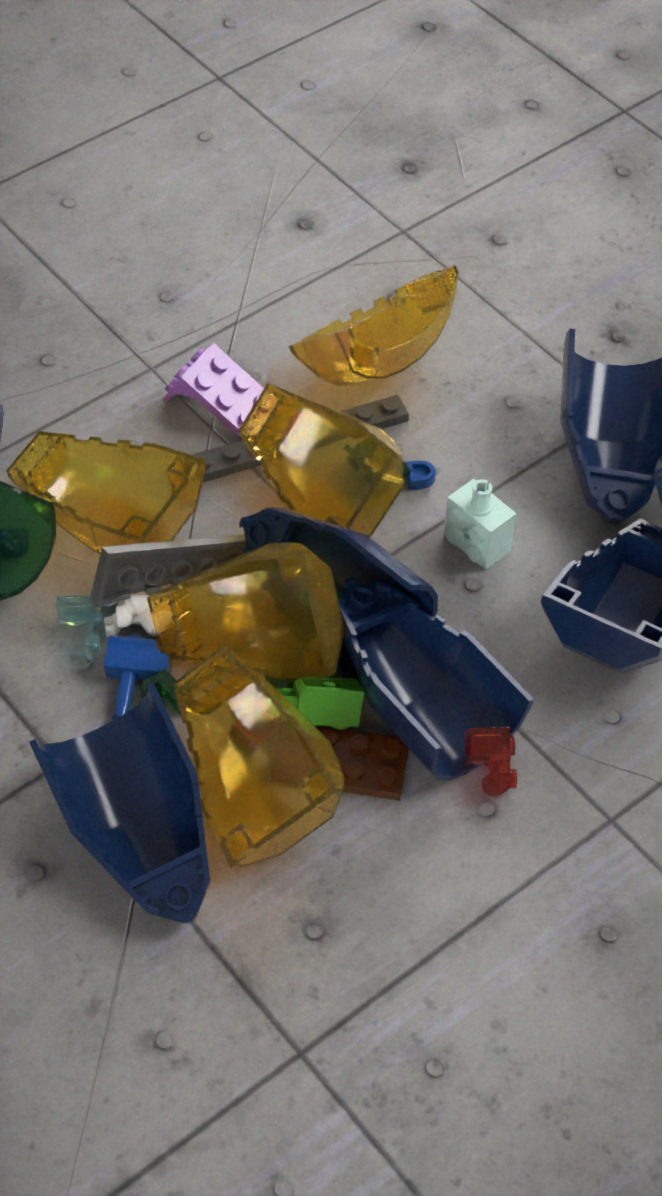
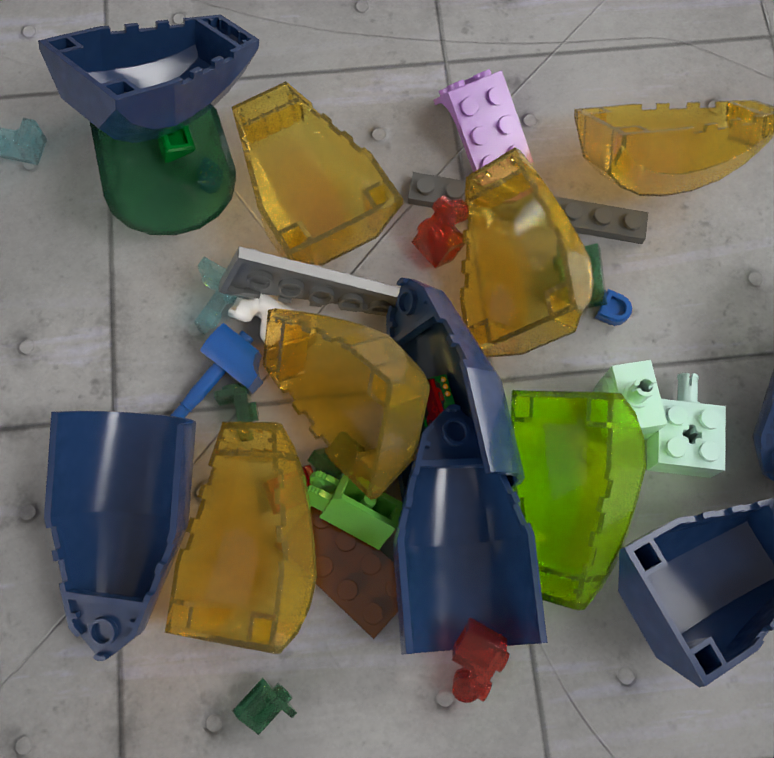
camera: 30 degrees right, 20 degrees up
none -> clear green bracket [232,678,297,735]
none -> clear red brick [412,195,469,268]
none -> clear neon green windscreen [511,390,646,611]
none -> light aqua brick [647,373,726,478]

